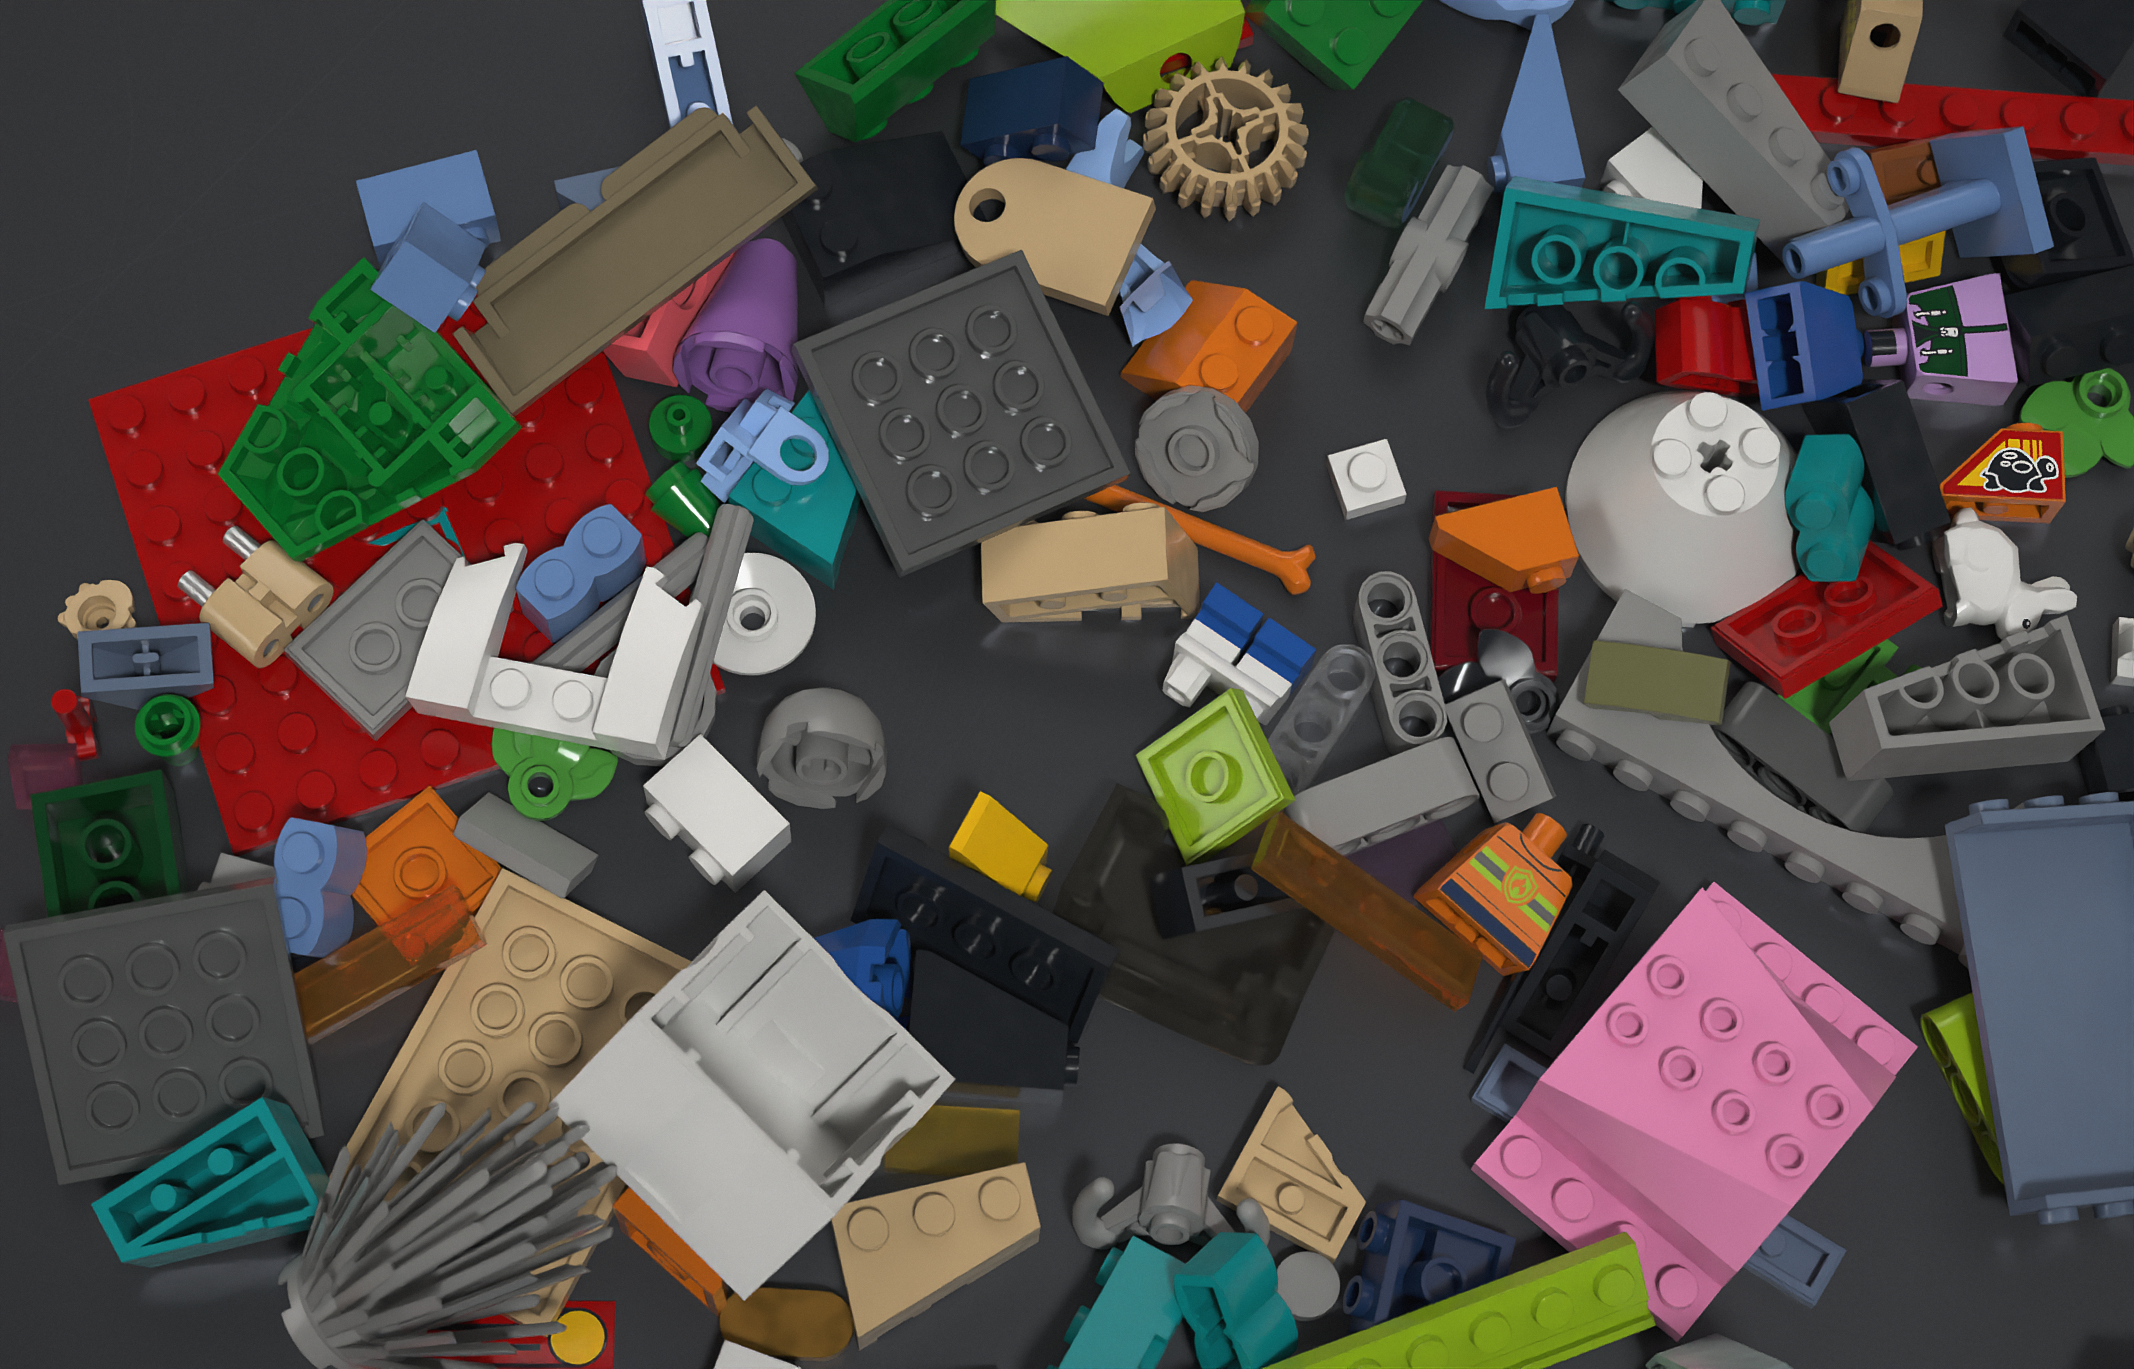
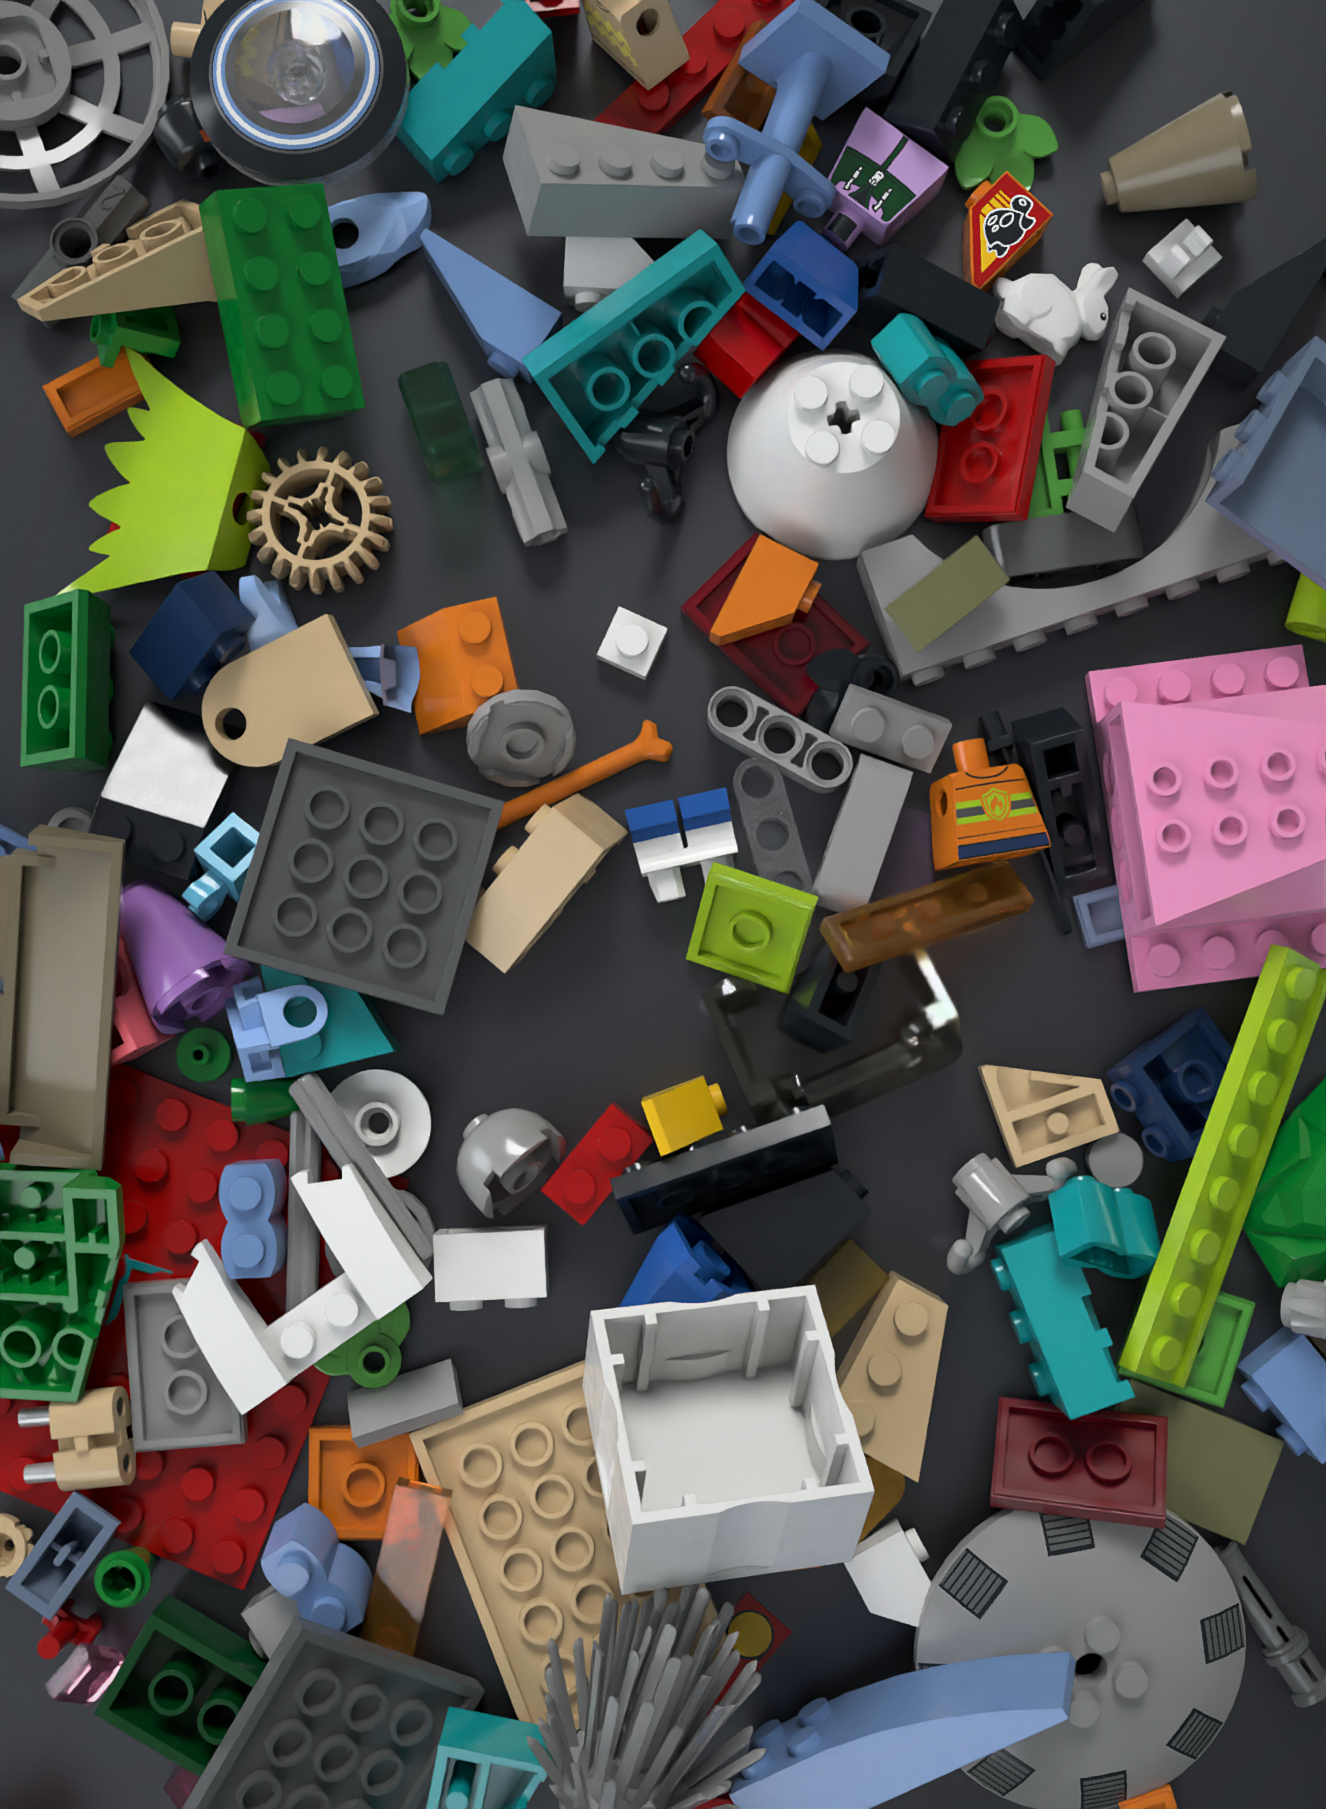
camera: 40 degrees left, 15 degrees up
none -> medium azure brick [182,812,259,923]
none -> red brick [540,1101,654,1226]

